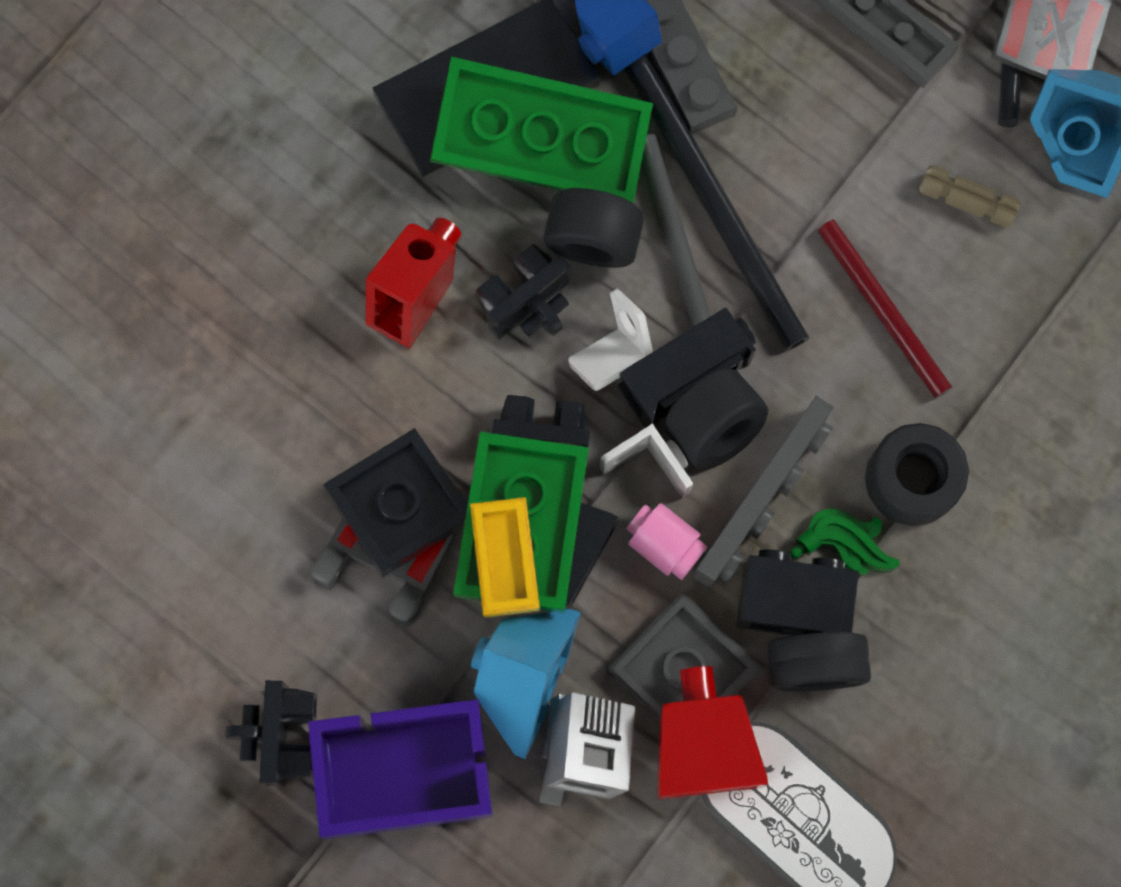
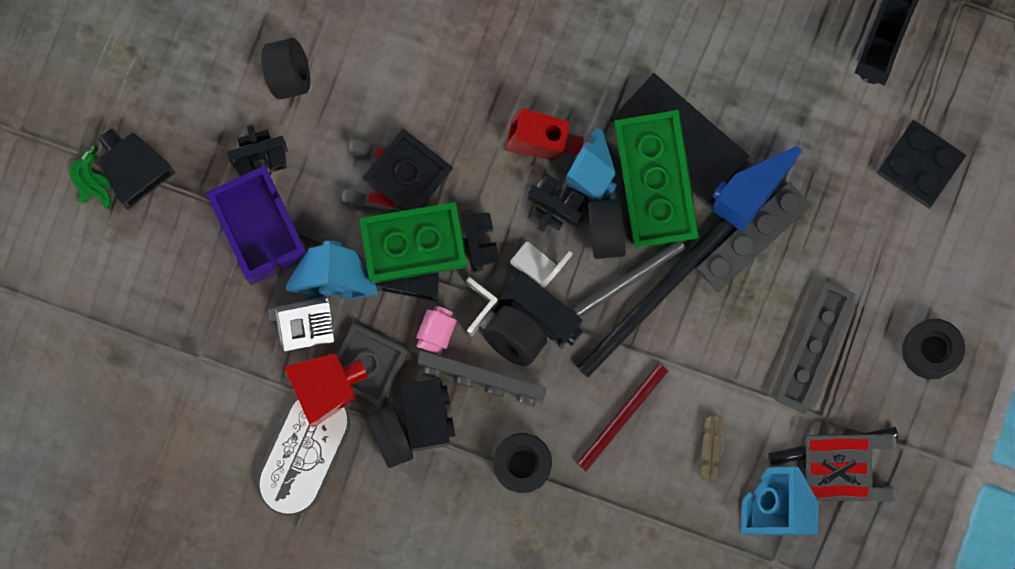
camera: 75 degrees right, 5 degrees up
yellow tile [470,497,540,618] -> none
green piece [789,508,900,576] -> none
none -> black tyre [261,38,311,99]
none -> dark azure slope [565,127,617,202]

